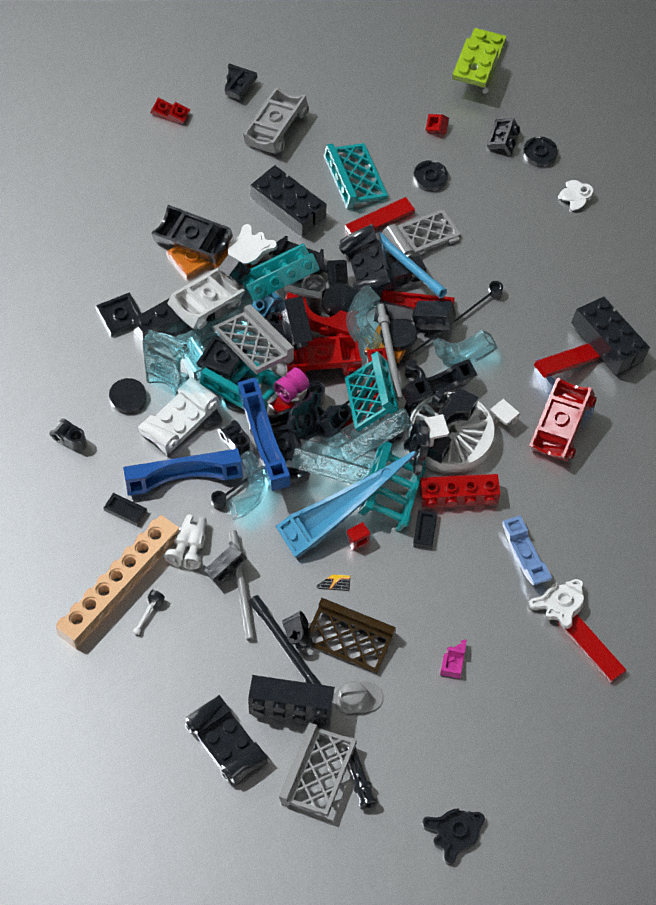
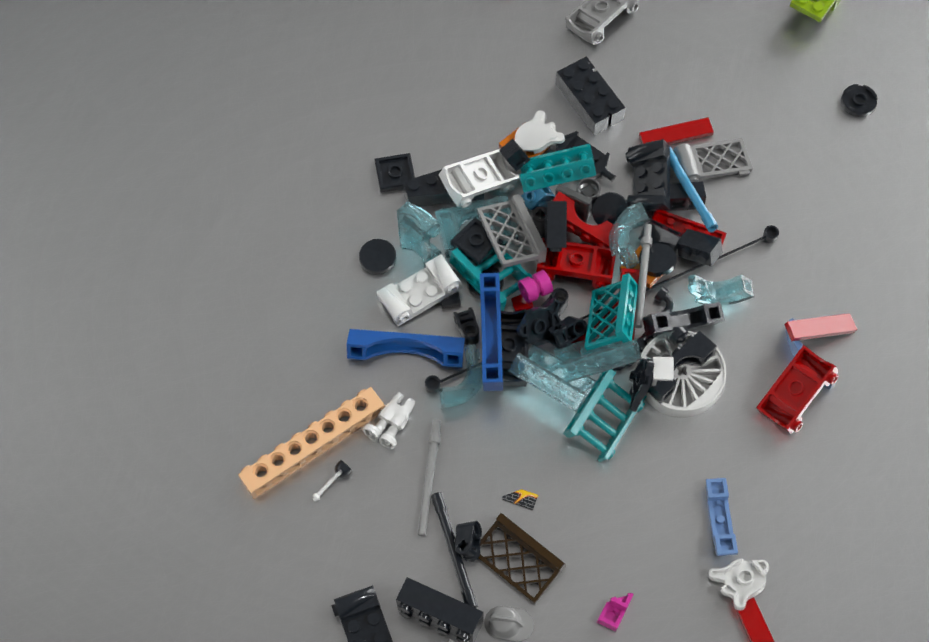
camera: 20 degrees right, 5 degrees up
black piece [49,418,87,452] -> none
black tile [103,493,147,527] -> none
black piece [151,205,233,264] -> none
orange tile [167,246,214,279] -> none
hinge [202,541,247,585] -> none
dark azure plate [275,451,417,558] -> none
teal fence [324,143,388,209] -> none
black hinge [327,260,349,287] -> none
red slope [347,522,370,550] -> none
black tile [413,160,448,192] -> none
black tile [413,509,438,549] -> none
red brick [420,474,500,508] -> none
red slope [425,114,449,134] -> none
black bracket [486,118,520,155] -> none
white panel [490,399,520,425] -> none
white plate [558,180,593,211] -> none
black piece [571,296,650,374] -> none

